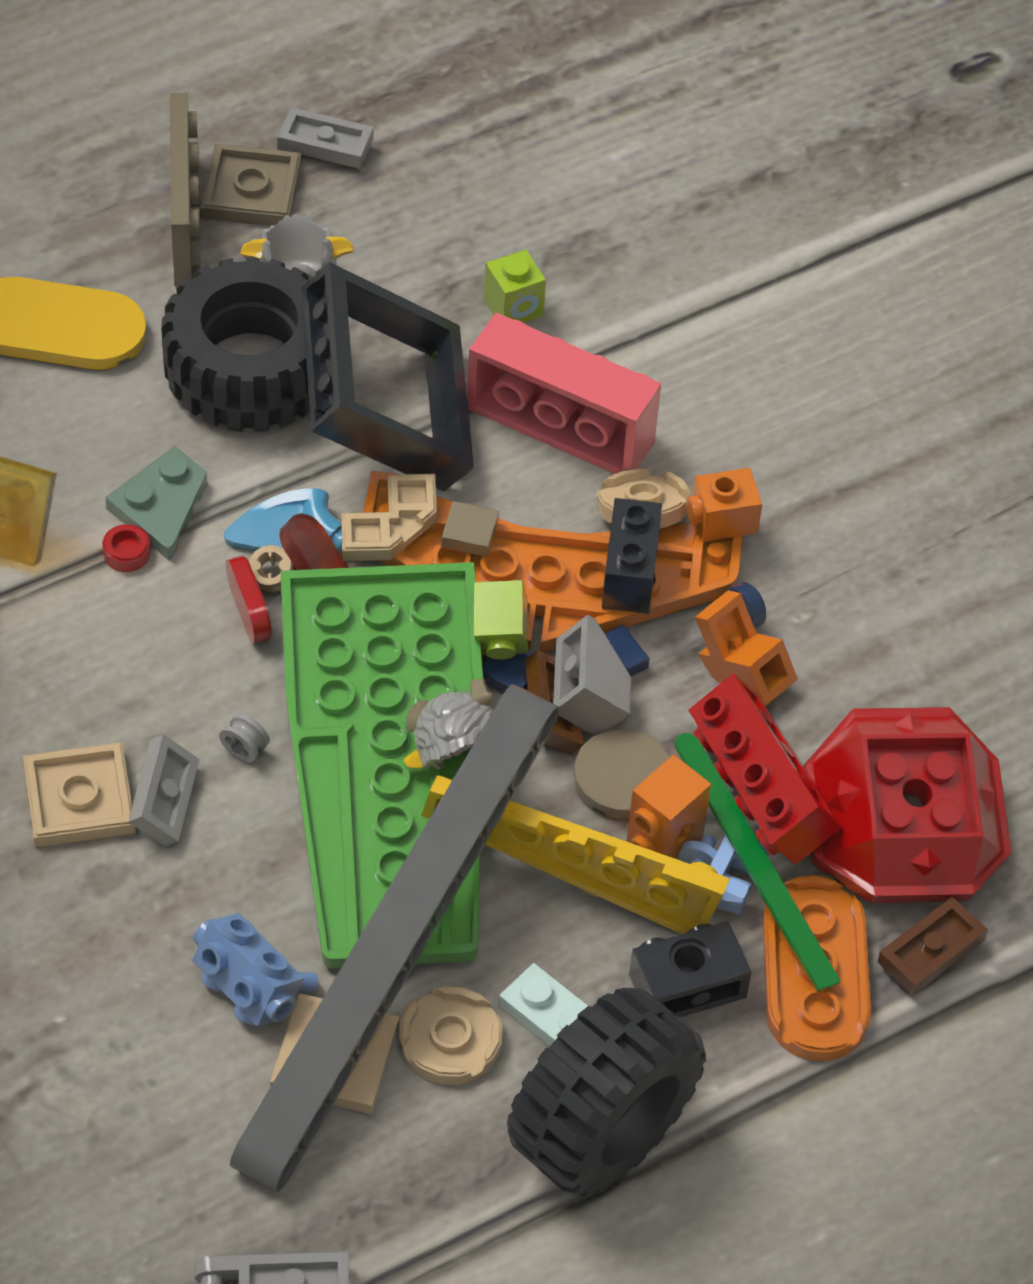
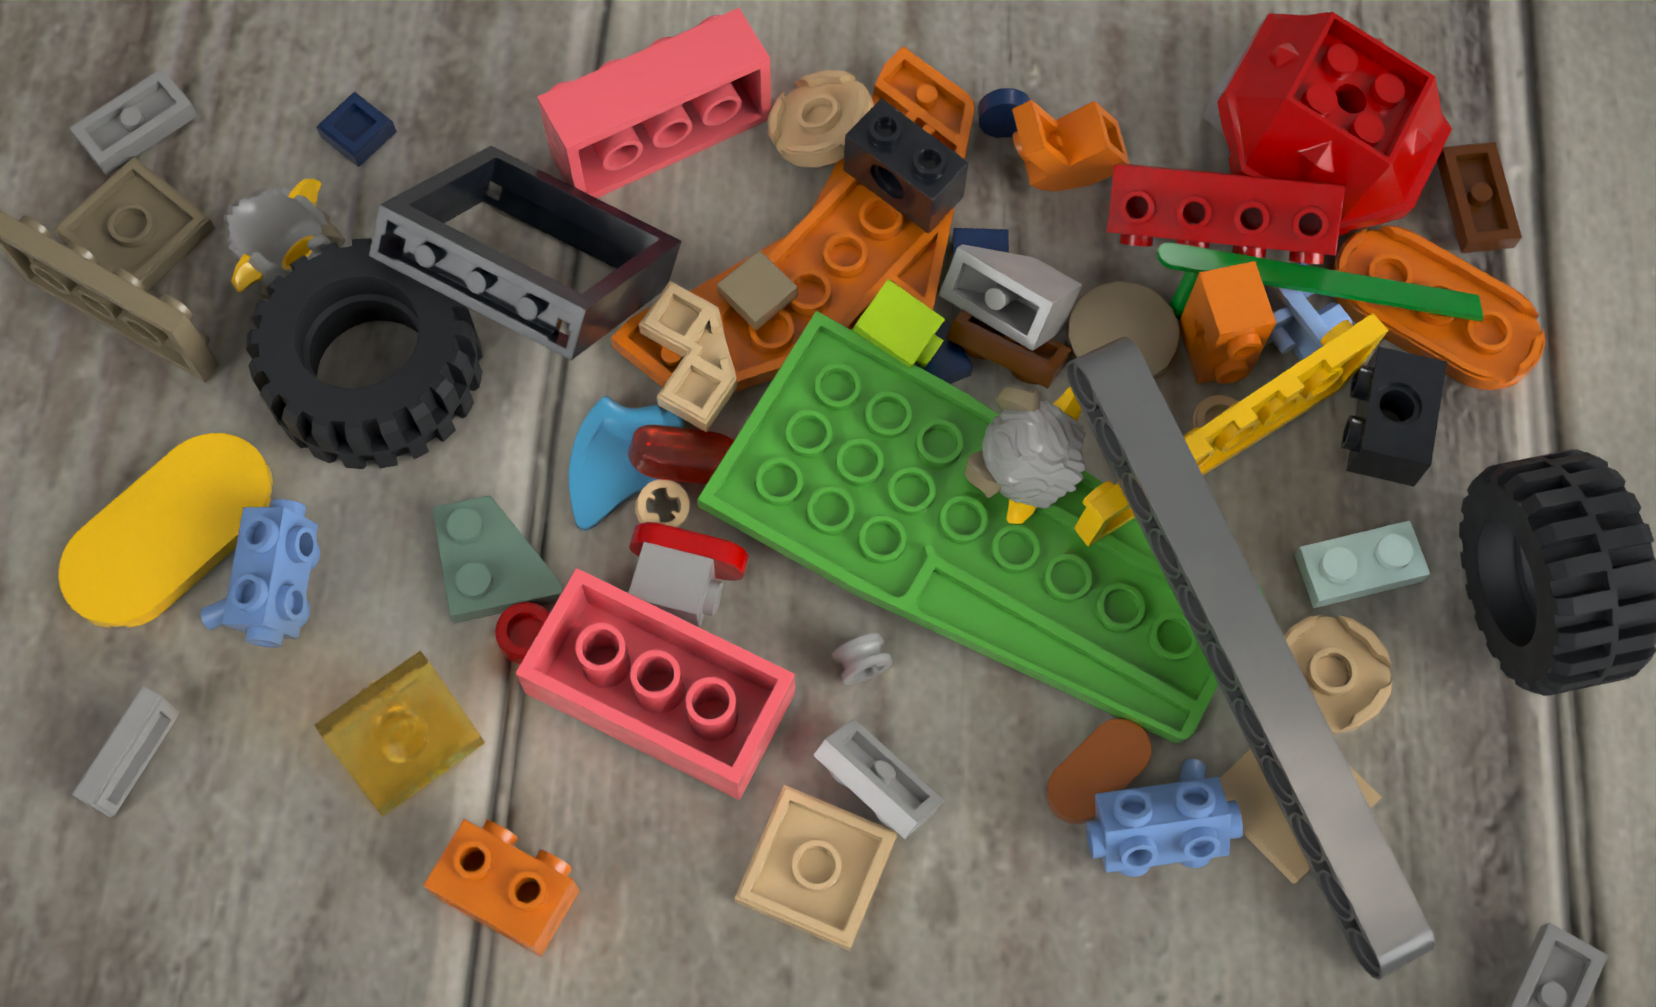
camera: 55 degrees left, 15 degrees up
lime brick [484,249,546,323] -> none
orange brick [686,467,762,542] -> none
none -> medium blue brick [200,499,320,648]
none -> dark blue tile [316,92,397,167]
none -> coral brick [515,568,795,800]
none -> light grey brick [628,542,723,628]
none -> dark orange tile [1046,718,1152,824]

